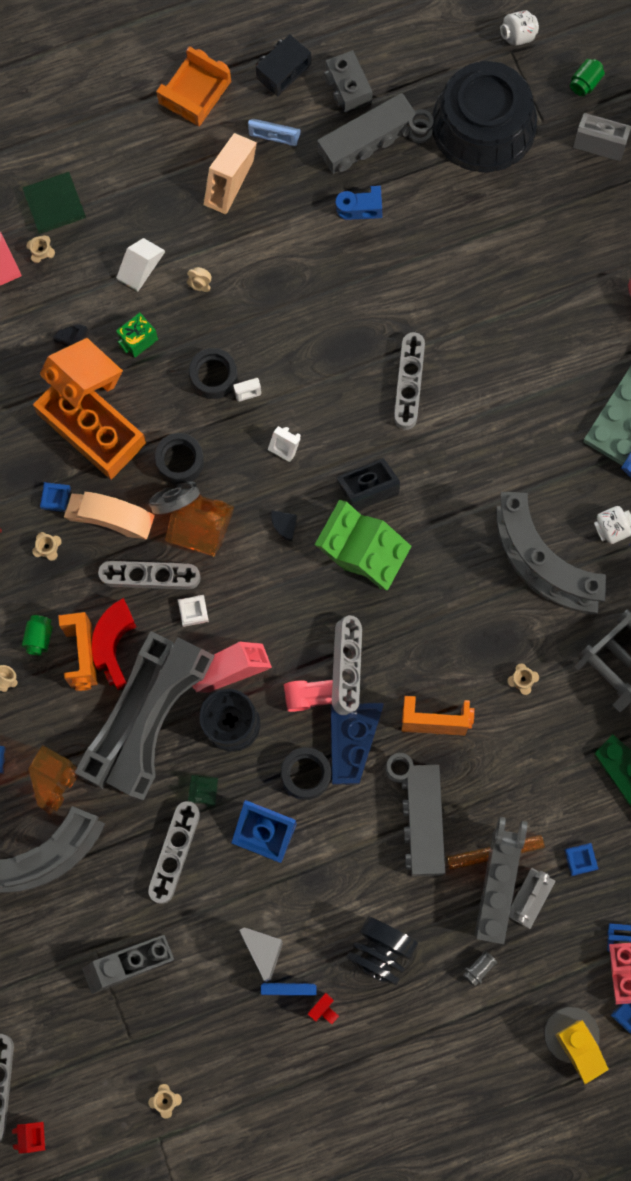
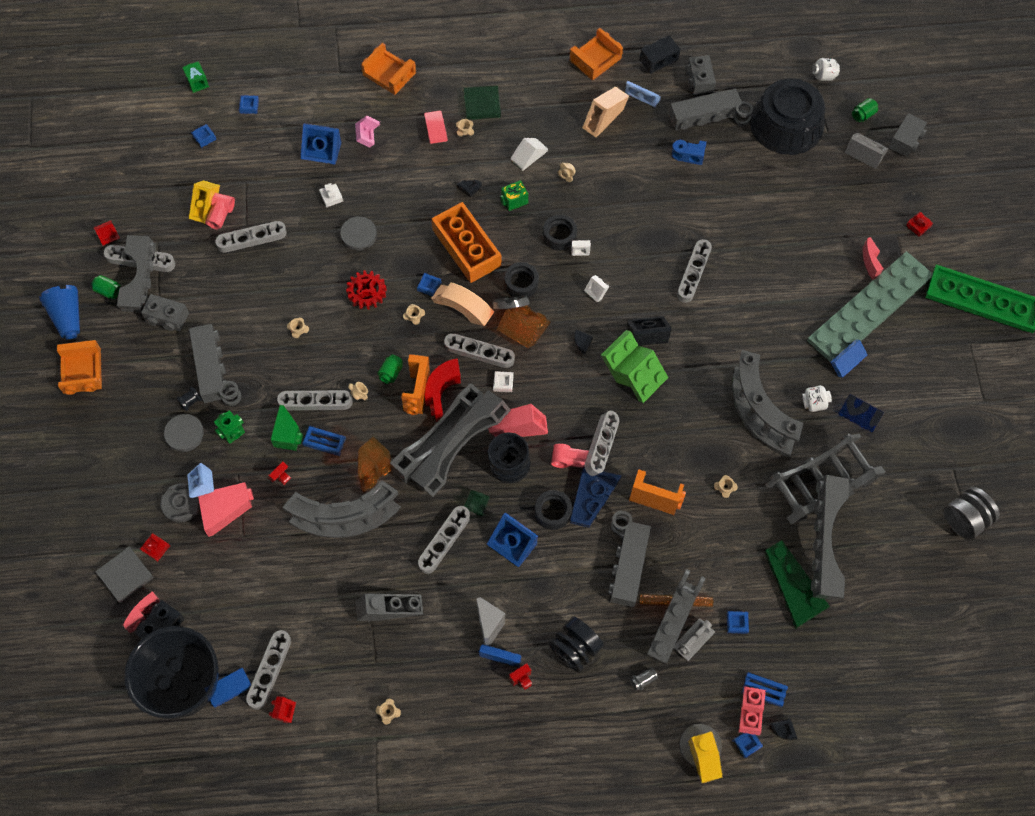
camera: 10 degrees right, 10 degrees down
orange panel [40,338,123,407] -> none

